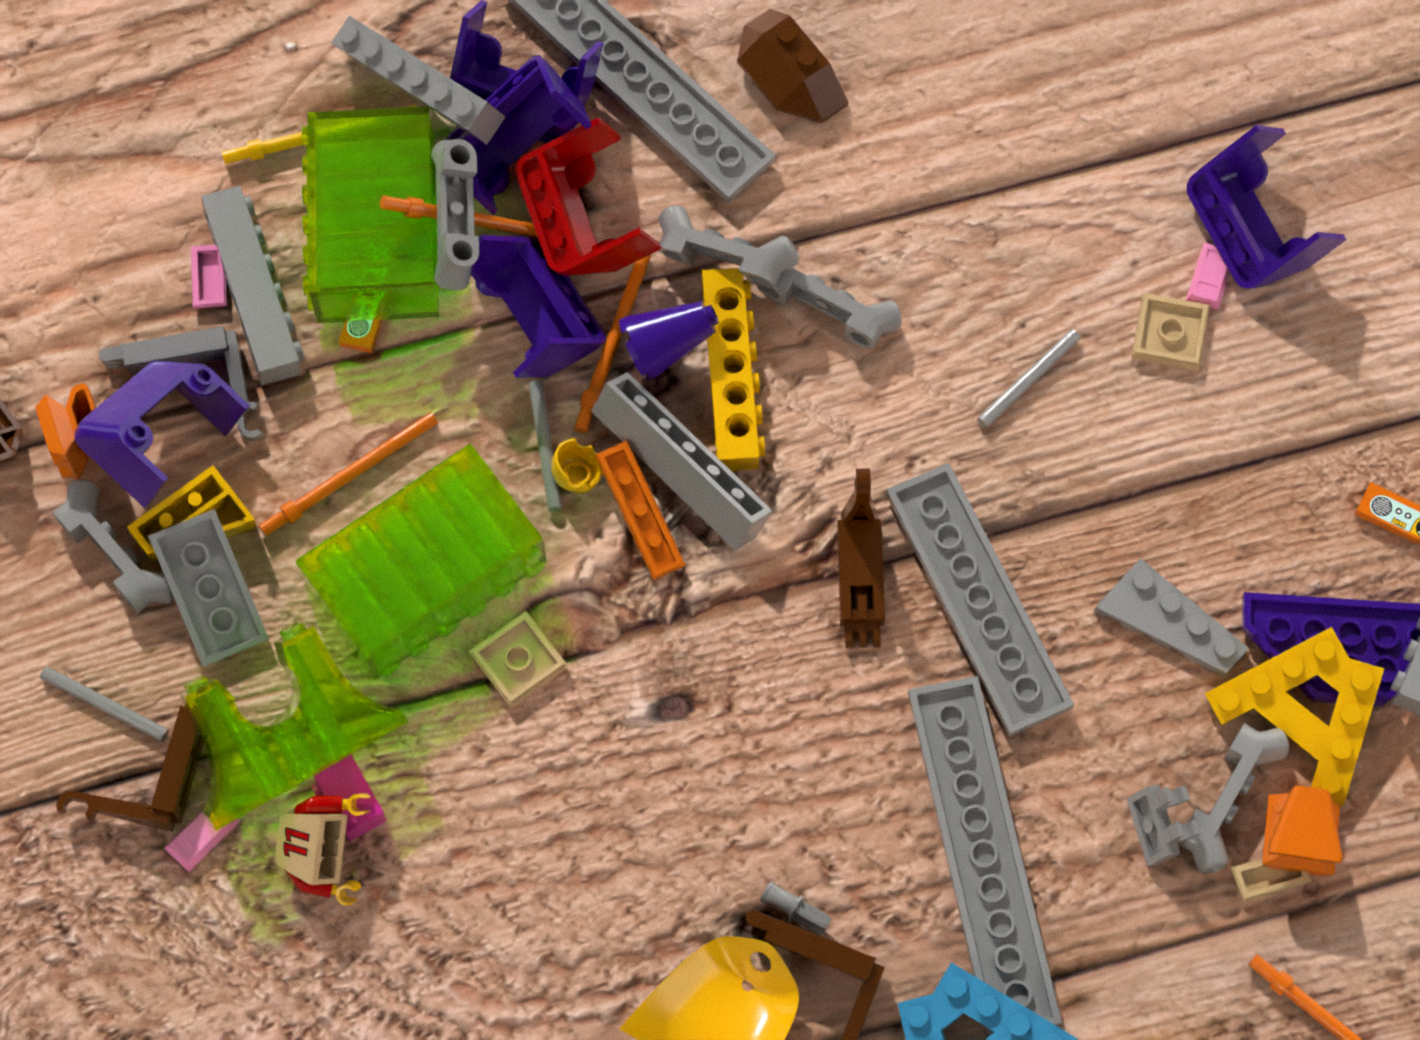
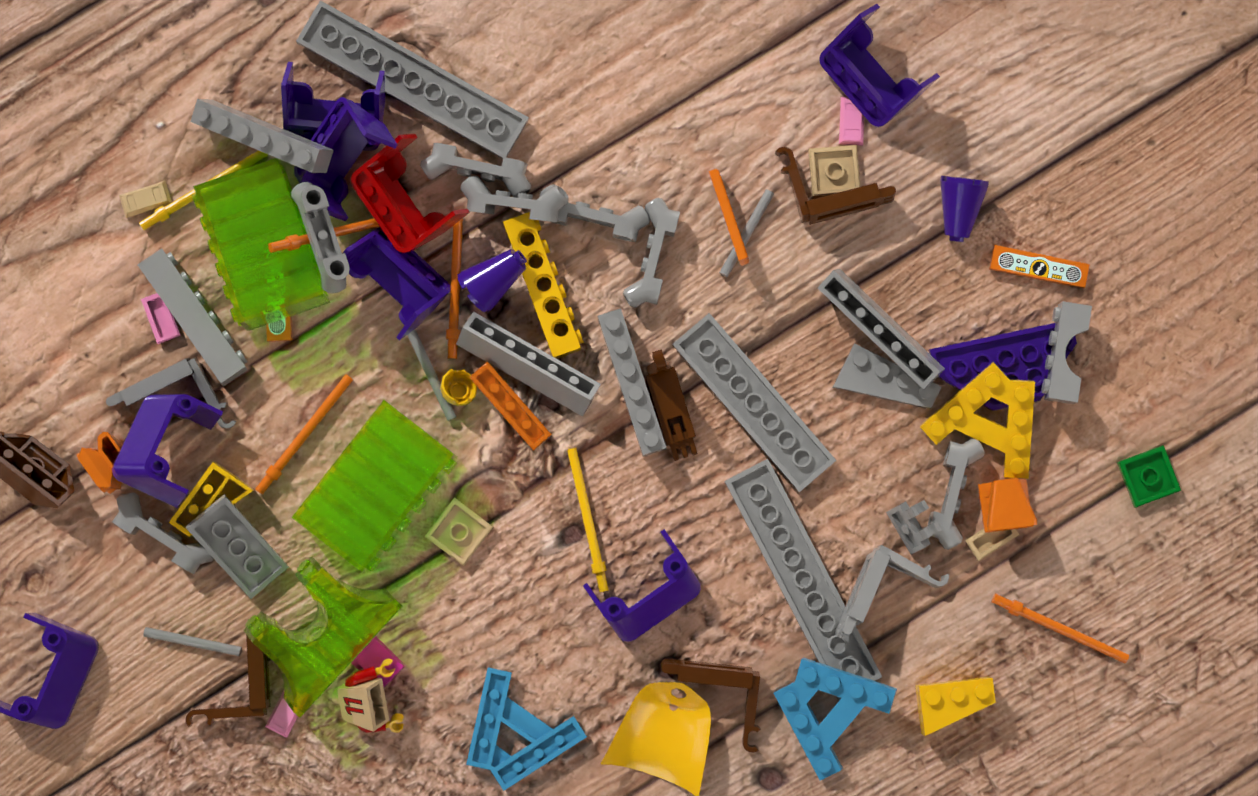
camera: 20 degrees left, 15 degrees up
reddish brown wedge [737,9,849,123] -> none
light grey axle [760,881,831,935] -> none
none -> tan tile [119,181,172,218]
none -> light grey plate [420,143,531,198]
none -> dark azure plate [466,667,587,791]
none -> yellow bar [567,448,609,593]
none -> dark purple windscreen [583,529,701,642]
none -> light grey brick [598,308,666,457]
none -> light grey plate [623,198,680,308]
none -> orange tile [709,168,749,266]
none -> reddish brown hinge [775,147,896,225]
none -> light grey brick [818,269,945,389]
none -> light grey hinge [836,545,949,638]
none -> dark purple cone [940,175,989,242]

